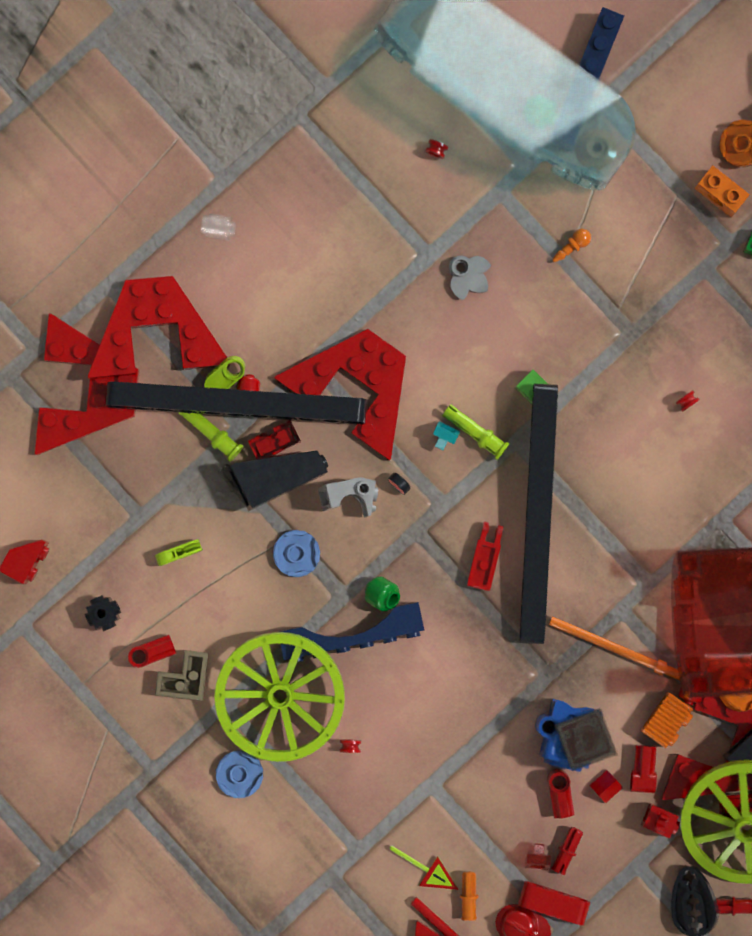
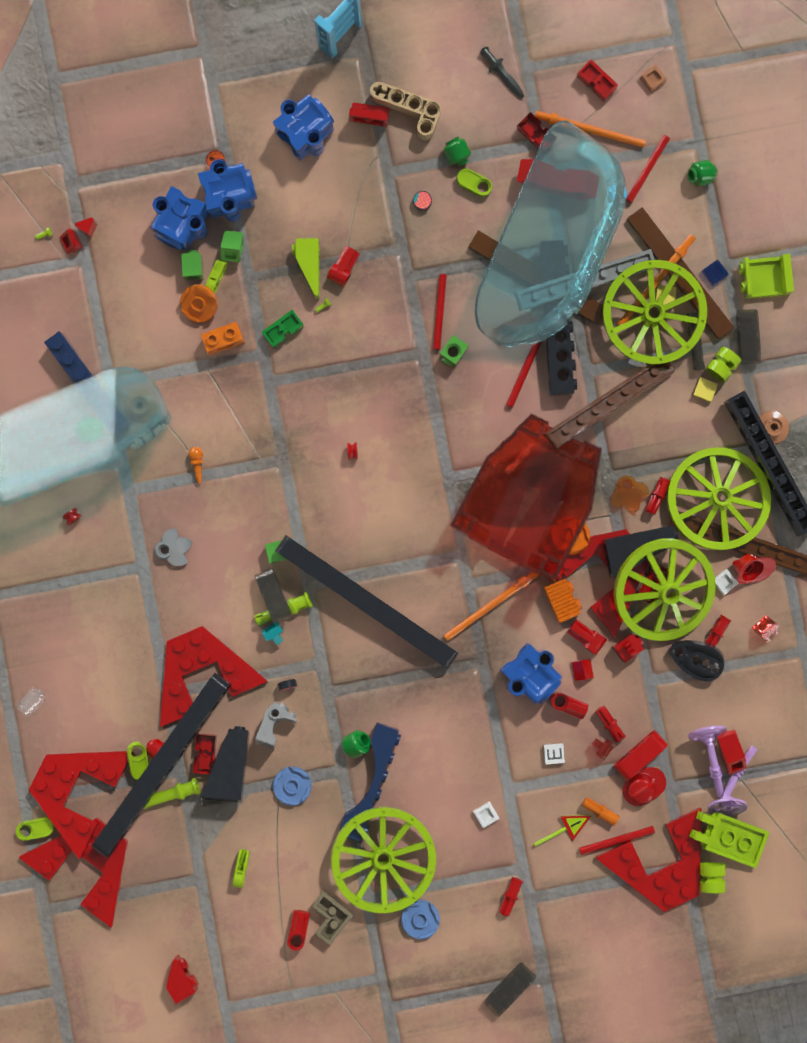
camera: 55 degrees left, 0 degrees up
black brick [85,595,121,632] -> none
red bush [340,739,361,753] -> none
red hinge [466,522,504,591] -> none
clear smoke tile [555,708,618,771] -> none
none -> lime piece [16,817,55,840]
none -> clear smoke beam [254,568,292,624]
none -> white tile [473,801,500,828]
none -> clear smoke beam [483,962,536,1017]
none -> red axle [499,877,524,916]
none -> white tile [544,743,565,764]

